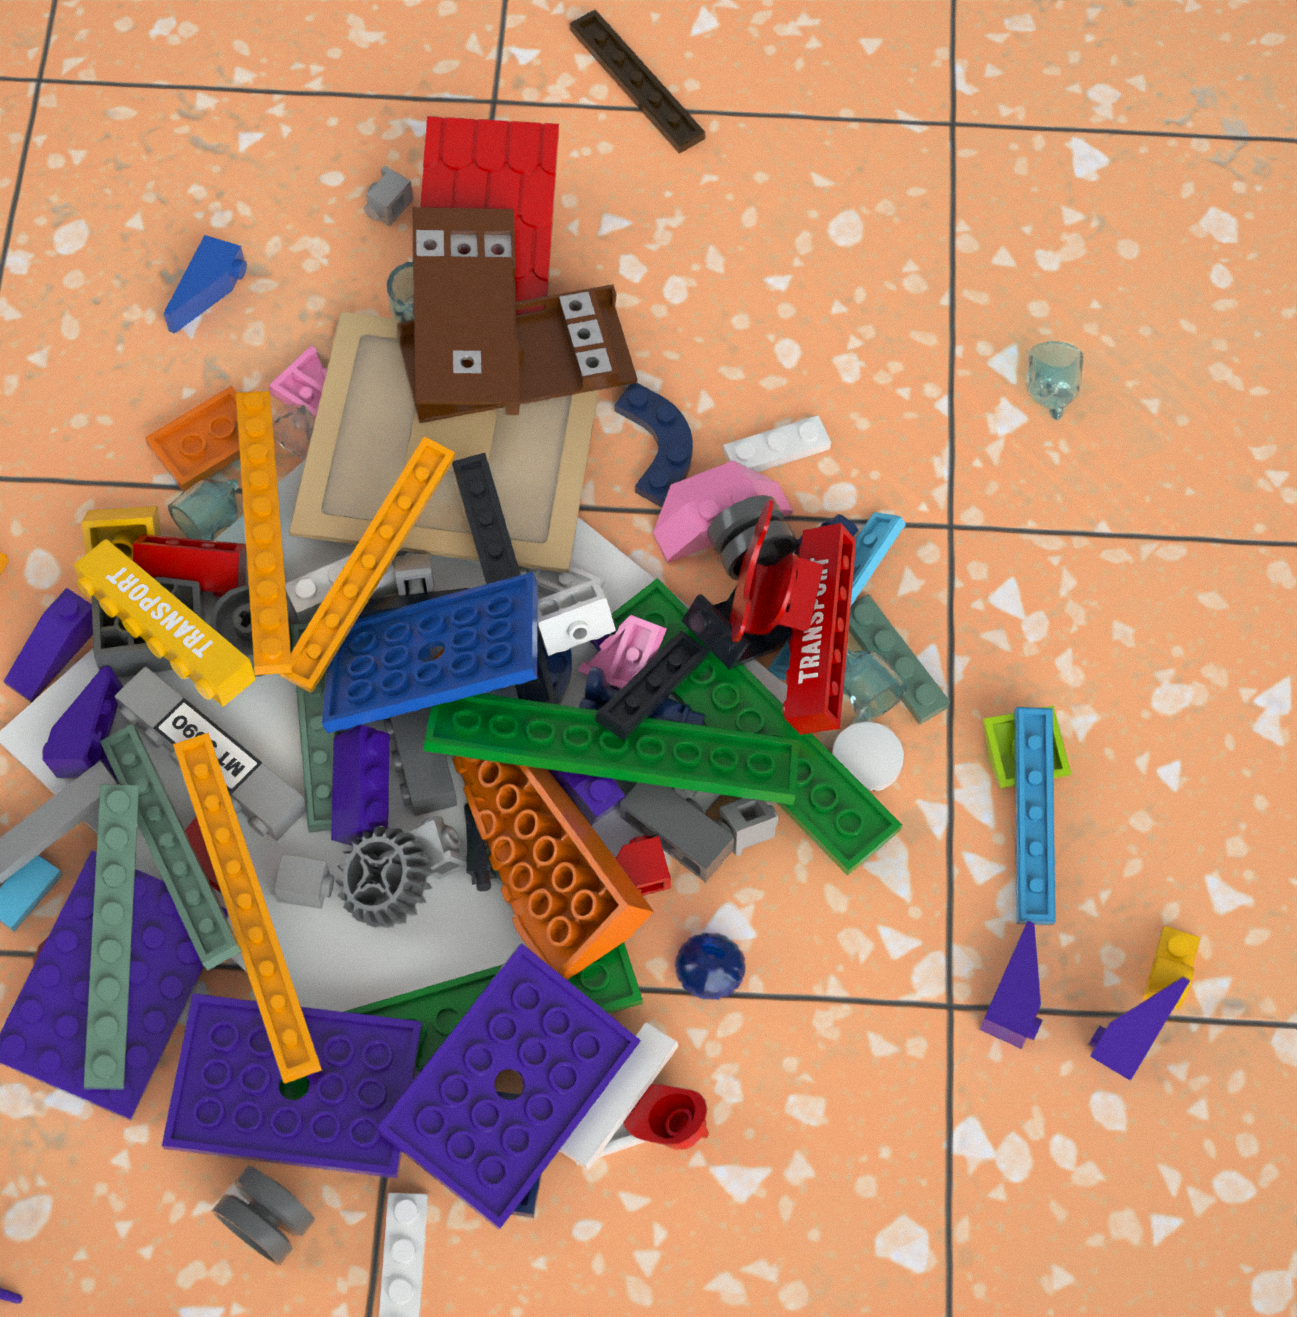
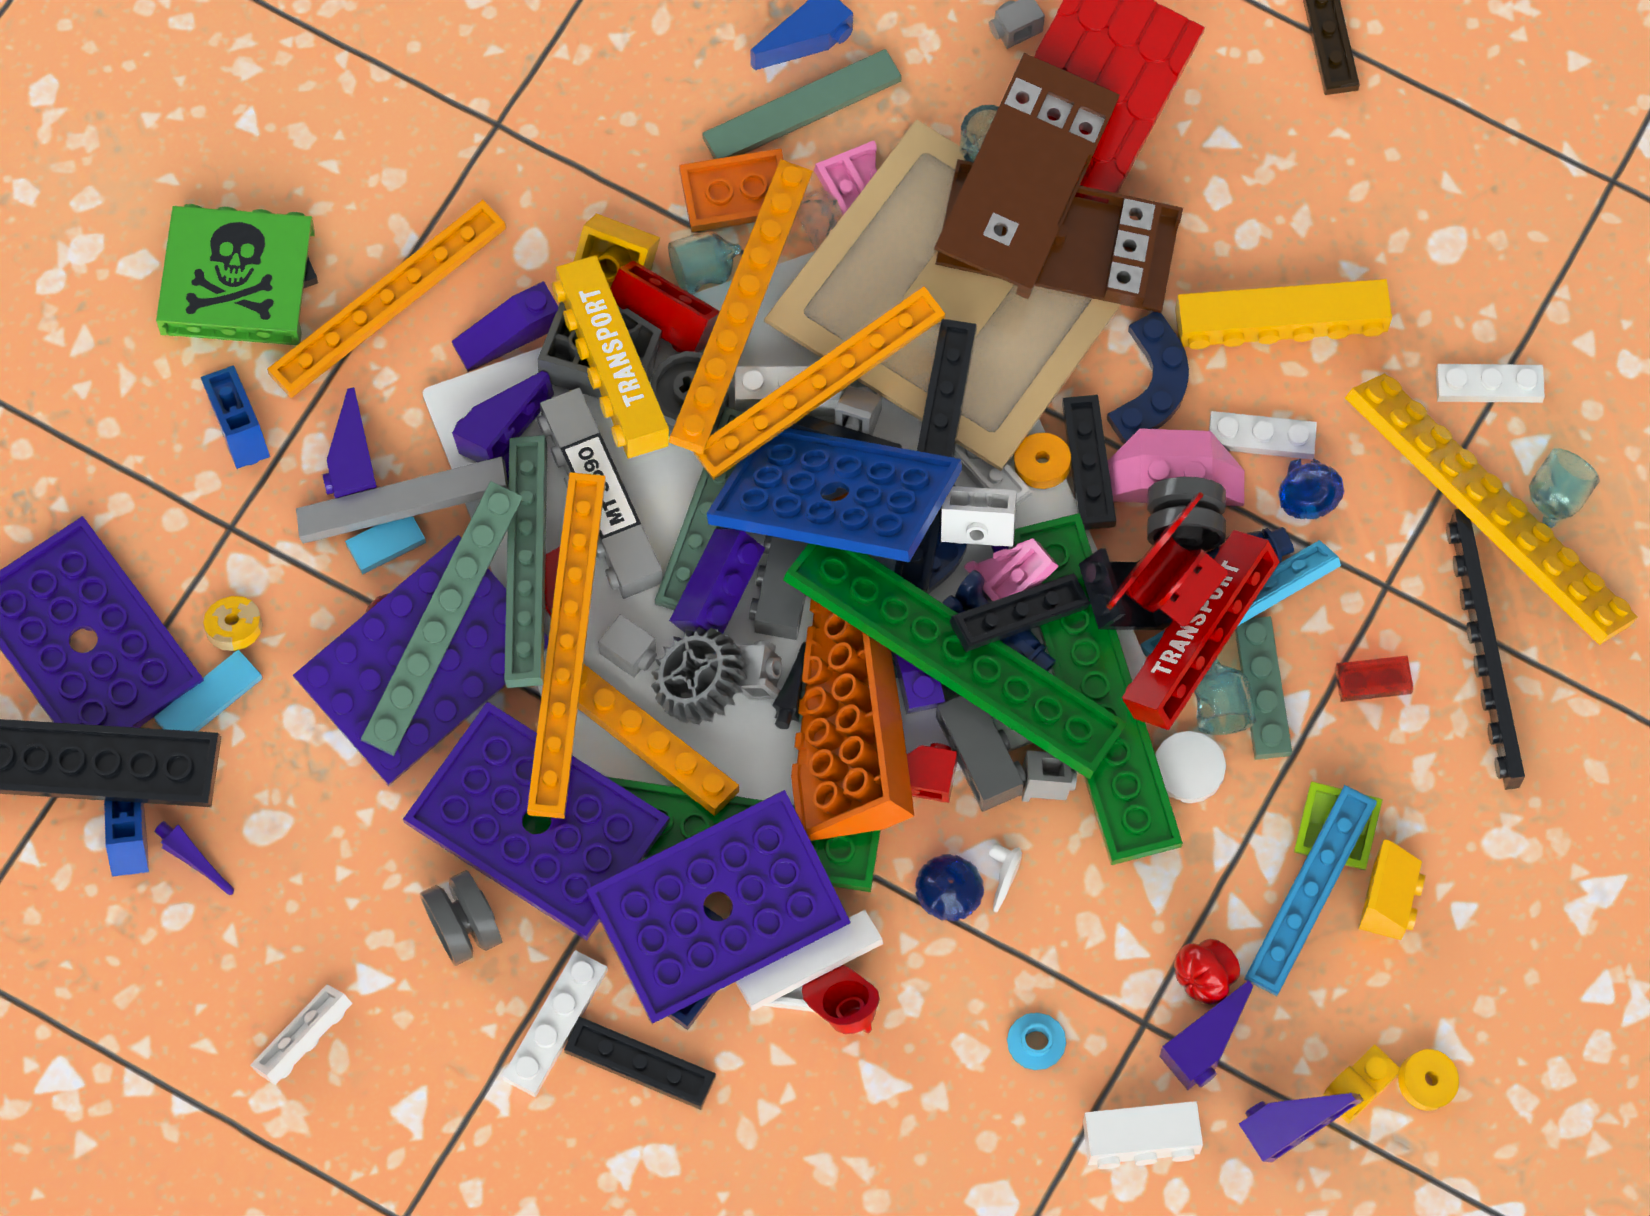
camera: 25 degrees right, 5 degrees up
none -> black tile [564,1016,716,1110]
none -> light orange plate [578,664,739,816]
none -> sand green tile [702,49,902,159]
none -> white bar [989,843,1022,912]
none -> medium azure piece [1007,1013,1066,1070]
none -> light orange piece [1014,433,1071,489]
none -> black plate [1062,395,1116,530]
none -> white brick [1083,1101,1203,1169]
none -> red piece [1174,939,1240,1005]
none -> yellow brick [1175,279,1392,349]
none -> clear blue hair [1278,458,1345,519]
none -> clear red plate [1335,655,1414,702]
none -> yellow plate [1345,373,1638,645]
none -> yellow slope [1358,839,1426,940]
none -> yellow piece [1398,1049,1459,1111]
none -> white plate [1436,364,1545,403]
none -> black plate [1446,509,1525,790]

